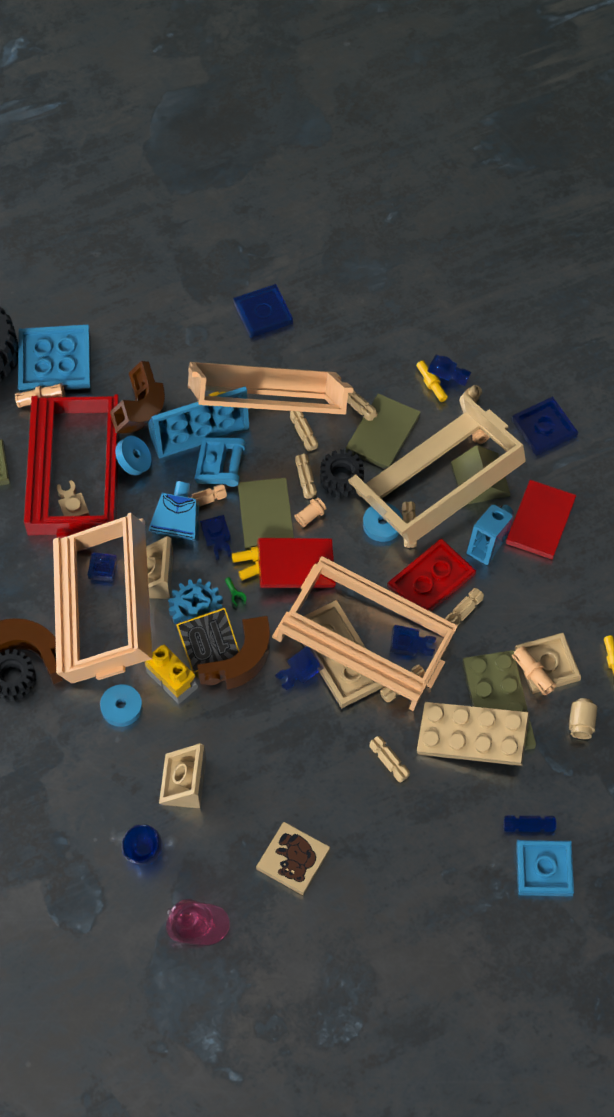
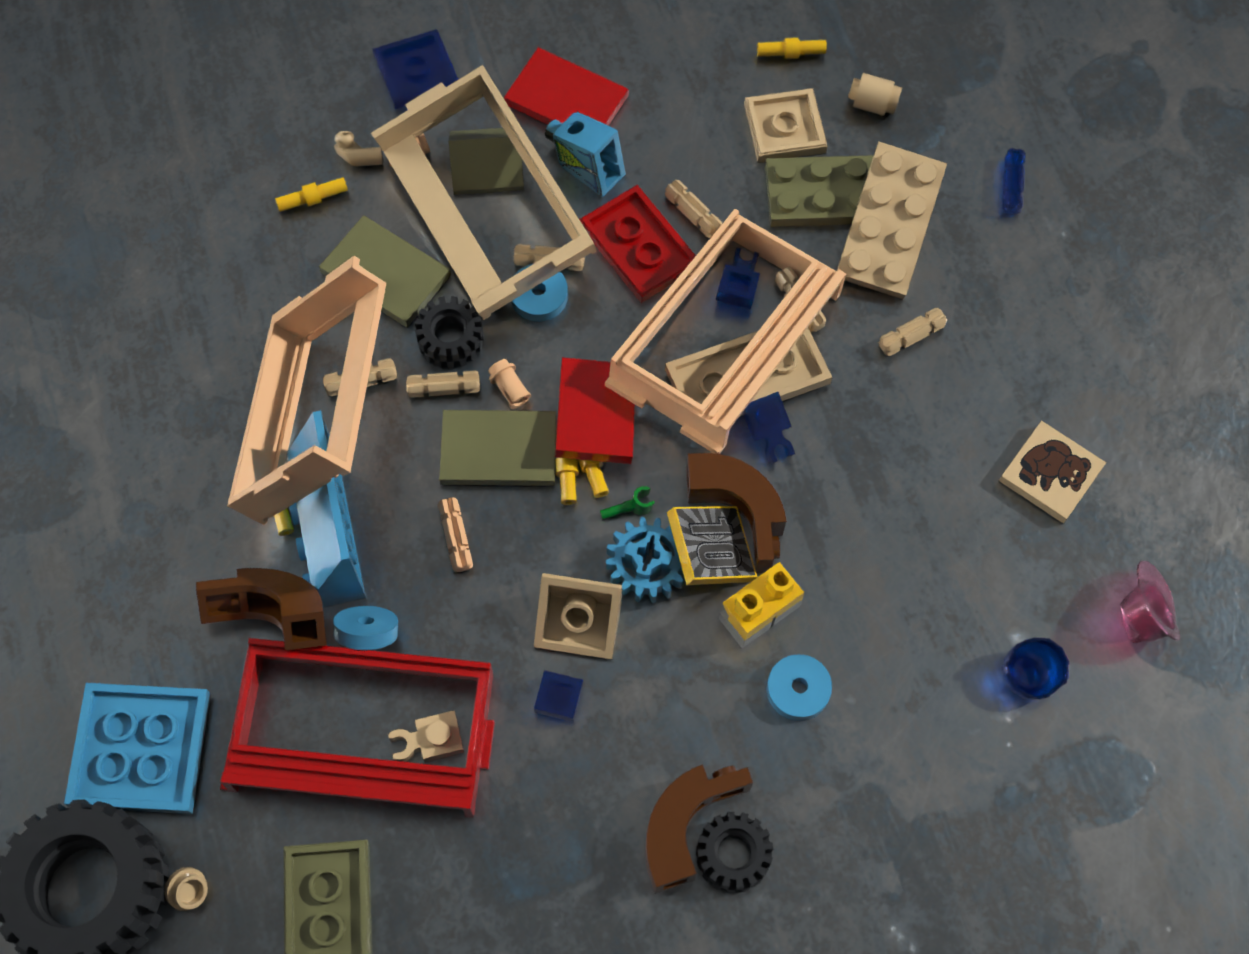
camera: 85 degrees left, 5 degrees up
light nougat pin [15,383,65,408] -> none
light nougat piece [53,513,152,684] -> none
dark azure torso [148,481,199,541] -> none
tan slope [159,743,206,808] -> none
dark azure plate [194,438,246,487] -> none
clear blue plate [200,515,232,560] -> none
clear blue tile [233,284,293,338] -> none
clear blue plate [427,355,471,386] -> none
light nougat pin [512,646,556,696] -> none
dark azure tile [516,840,574,896] -> none

